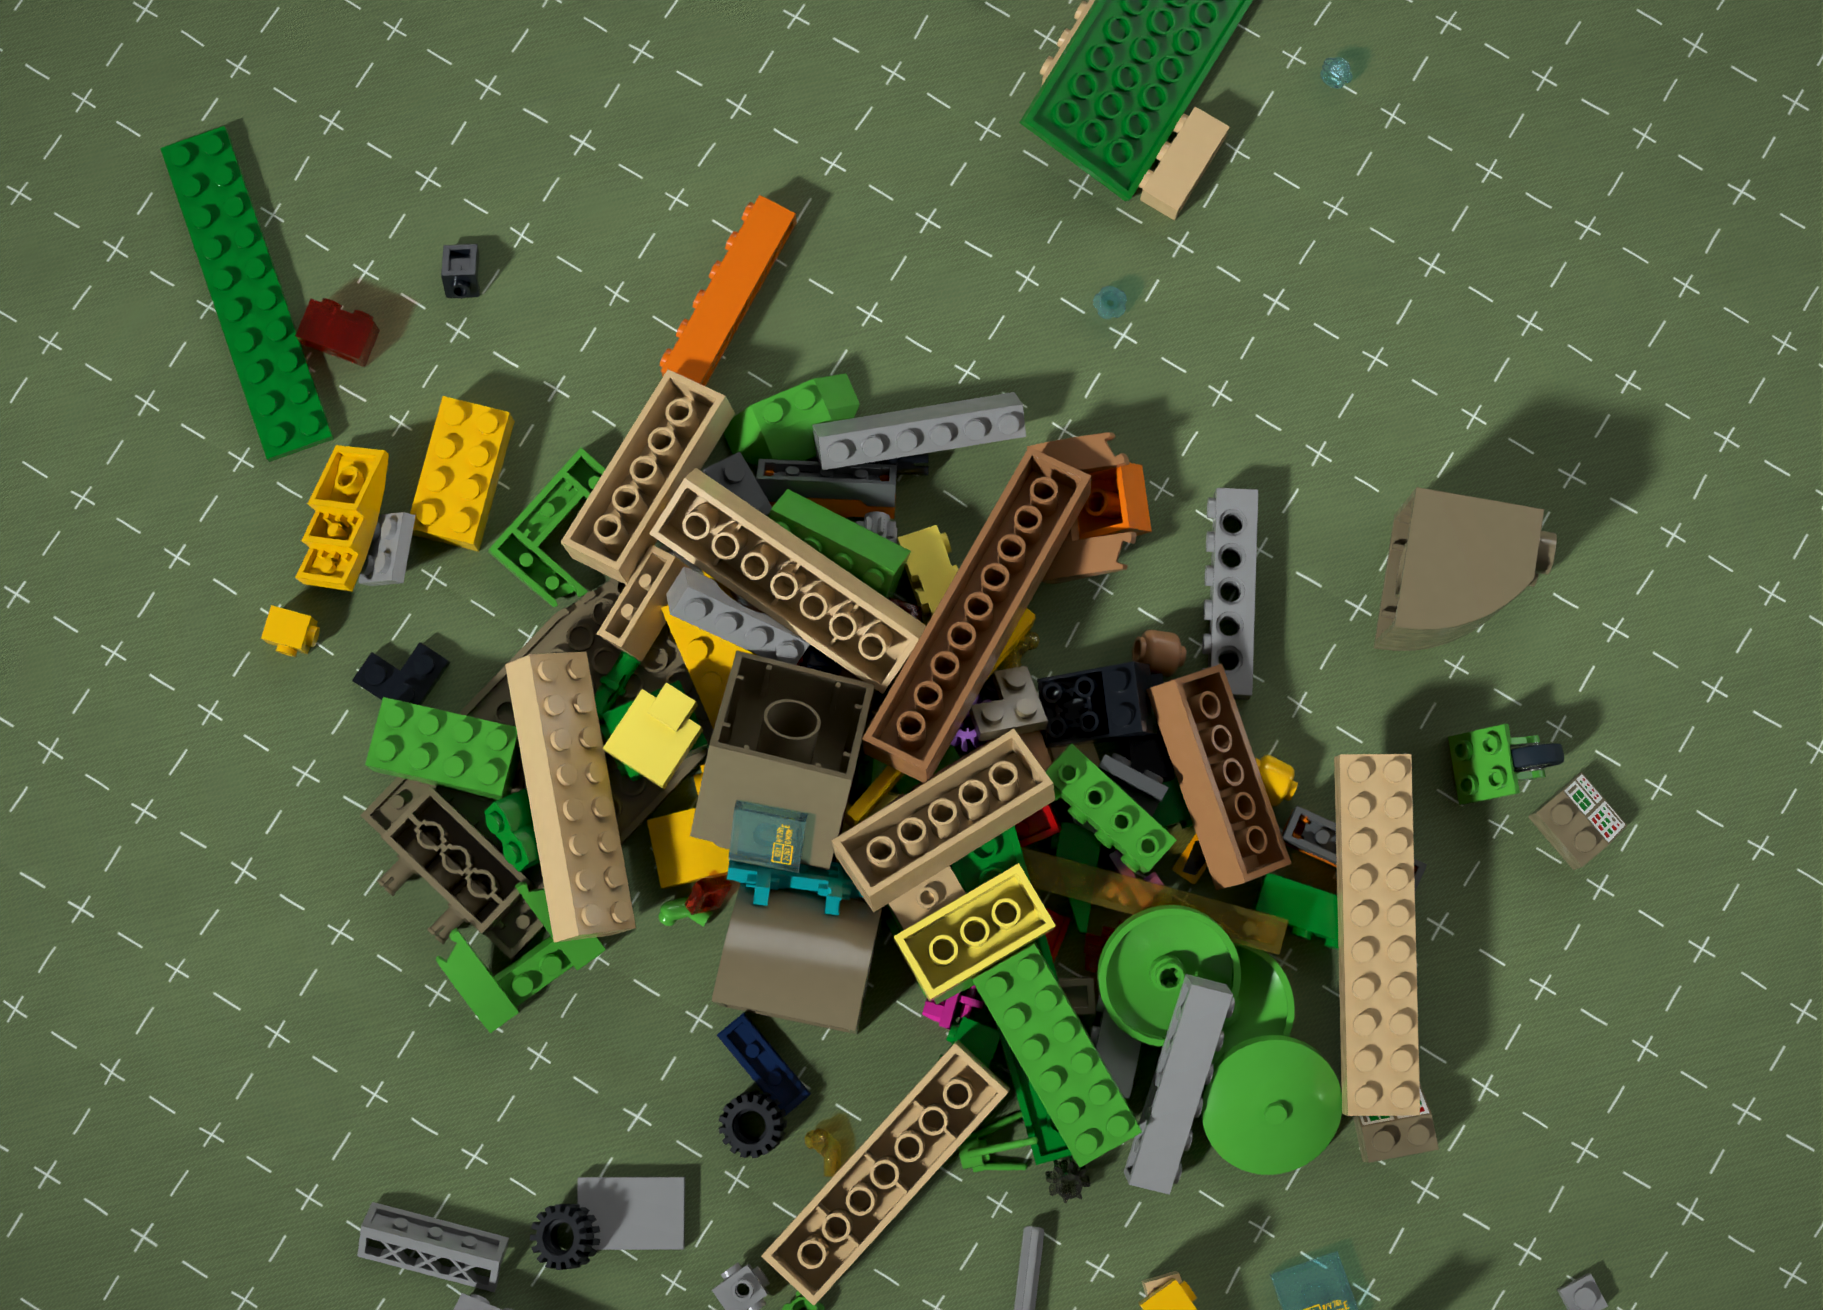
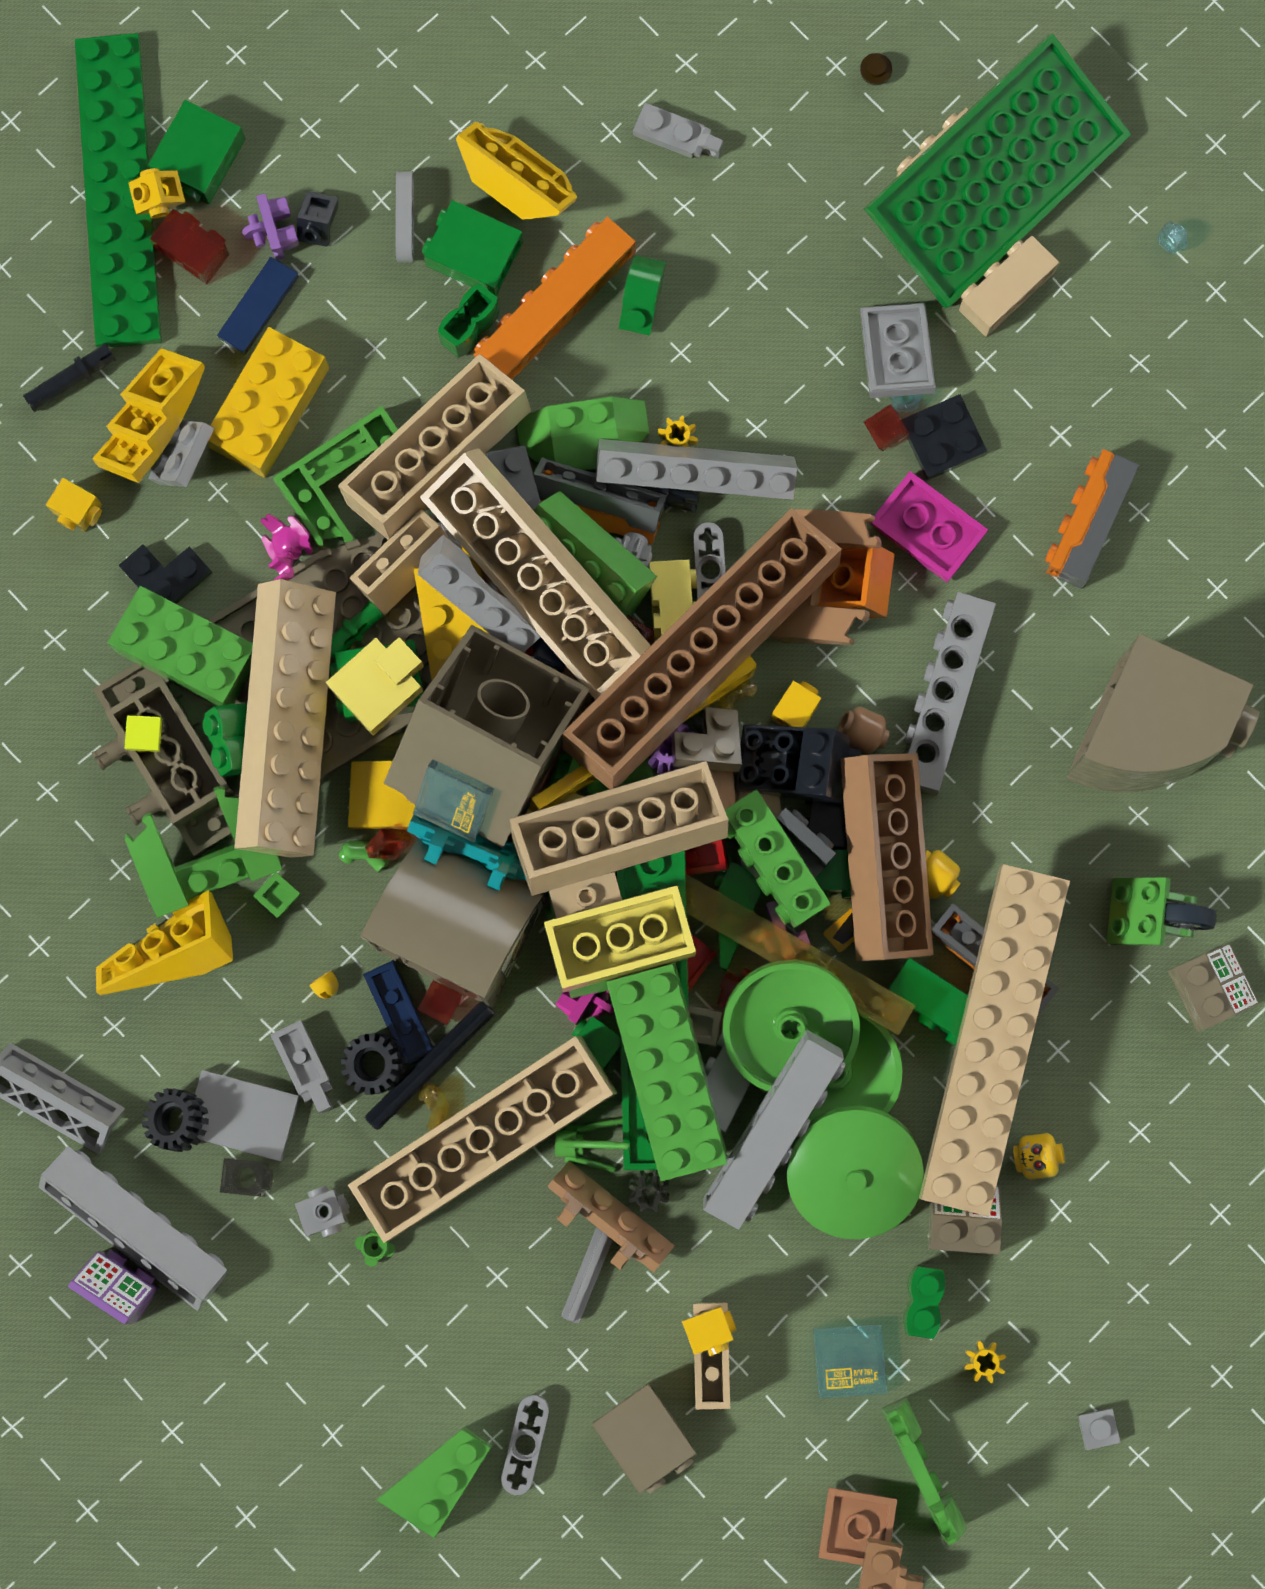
camera: 20 degrees right, 0 degrees up
none -> black pin [23,343,116,412]
none -> yellow wedge [96,890,233,995]
none -> neon yellow tile [124,715,162,752]
none -> yellow brick [128,168,185,218]
none -> green brick [148,100,246,205]
none -> dark blue tile [217,257,299,355]
none -> clear smoke brick [220,1158,273,1197]
none -> medium lavender hips [242,194,300,260]
none -> bright green plate [253,872,301,919]
none -> dark pink piece [261,514,313,581]
none -> light grey hinge [270,1020,333,1114]
none -> yellow hinge [309,970,339,999]
none -> black axle [365,1001,494,1130]
none -> light grey beam [396,171,414,263]
none -> clear red plate [417,980,463,1026]
none -> green brick [422,200,524,297]
none -> green brick [438,283,500,358]
none -> yellow wedge [456,121,577,220]
none -> medium nougat hinge [548,1161,675,1272]
none -> green brick [618,255,667,336]
none -> light grey hinge [633,103,723,158]
none -> yellow gear [658,416,698,447]
none -> light grey beam [693,522,726,600]
none -> yellow brick [771,680,821,727]
none -> light grey tile [860,303,936,398]
none -> clear red plate [864,404,910,451]
none -> dark pink plate [869,471,988,583]
none -> black plate [900,394,988,481]
none -> green brick [903,1266,945,1339]
none -> yellow gear [963,1340,1006,1383]
none -> yellow head [1013,1133,1065,1180]
none -> piece [1044,449,1139,589]

